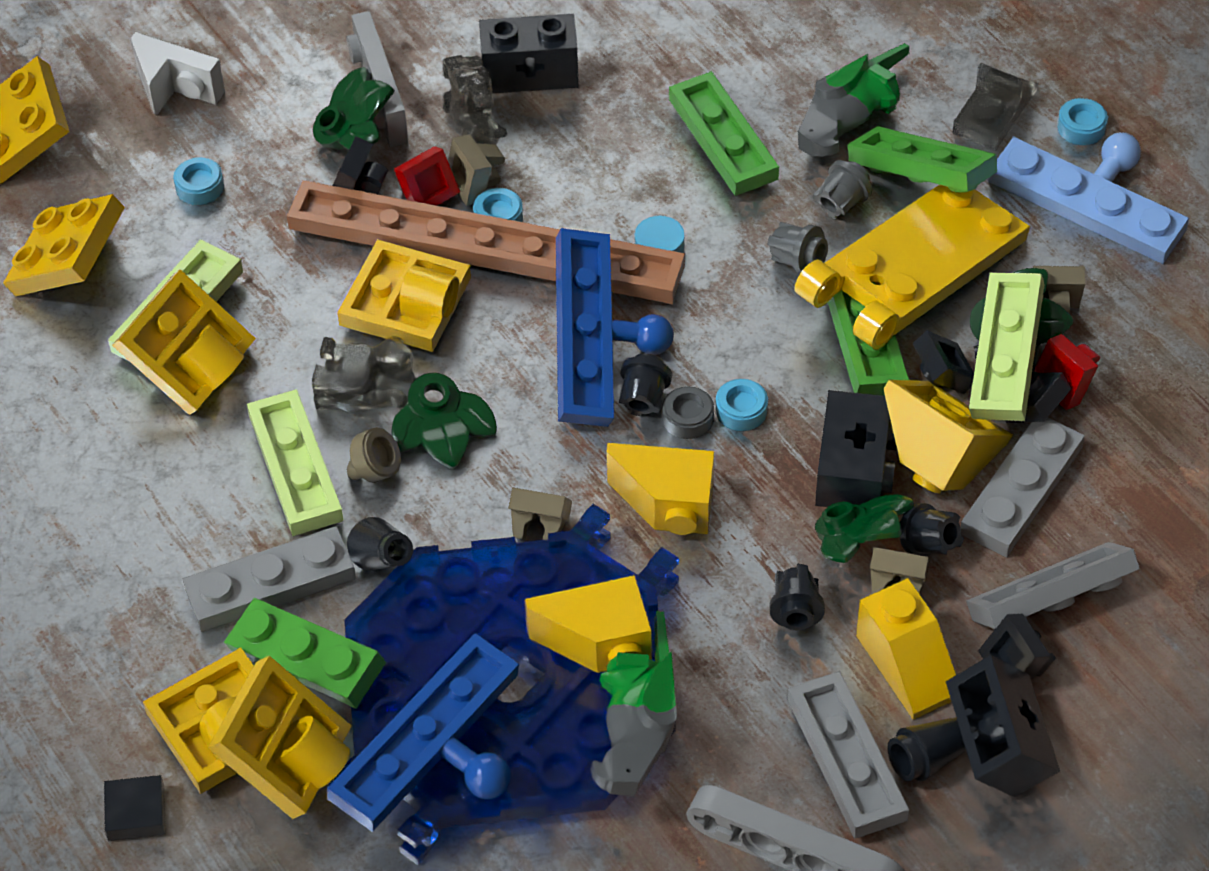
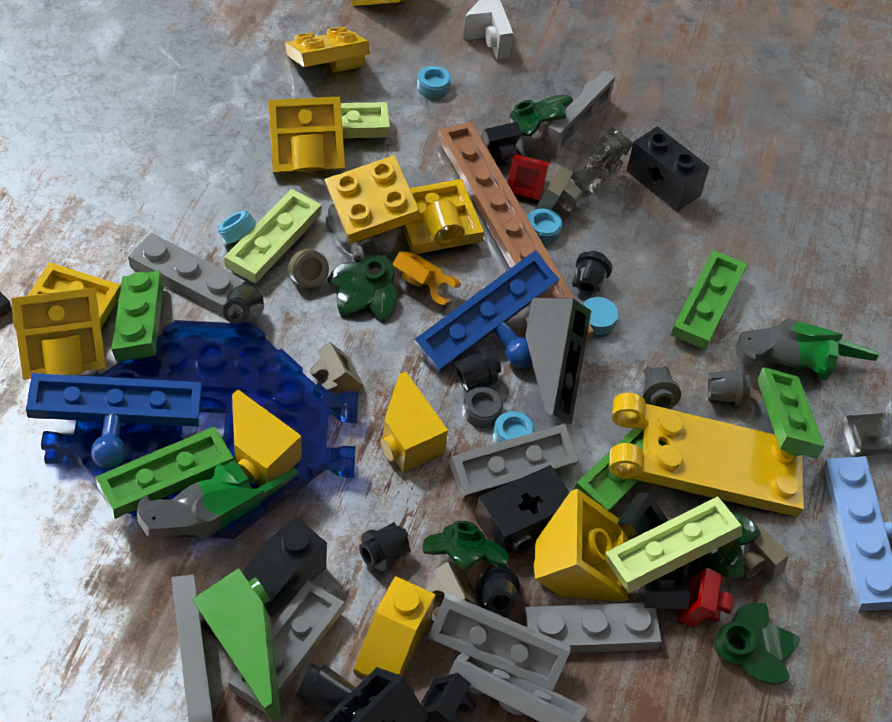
camera: 45 degrees right, 0 degrees up
none -> bright green plate [95,426,234,519]
none -> bright green slope [192,568,281,722]
none -> black slope [201,516,327,643]
none -> medium azure tile [217,210,256,244]
none -> yellow plate [325,155,421,244]
none -> light orange plate [392,252,461,305]
none -> light grey plate [428,593,571,692]
none -> light grey plate [449,423,579,499]
none -> slope [525,298,592,425]
none -> black hose [572,251,613,296]
none -> dark green plate [714,603,800,685]

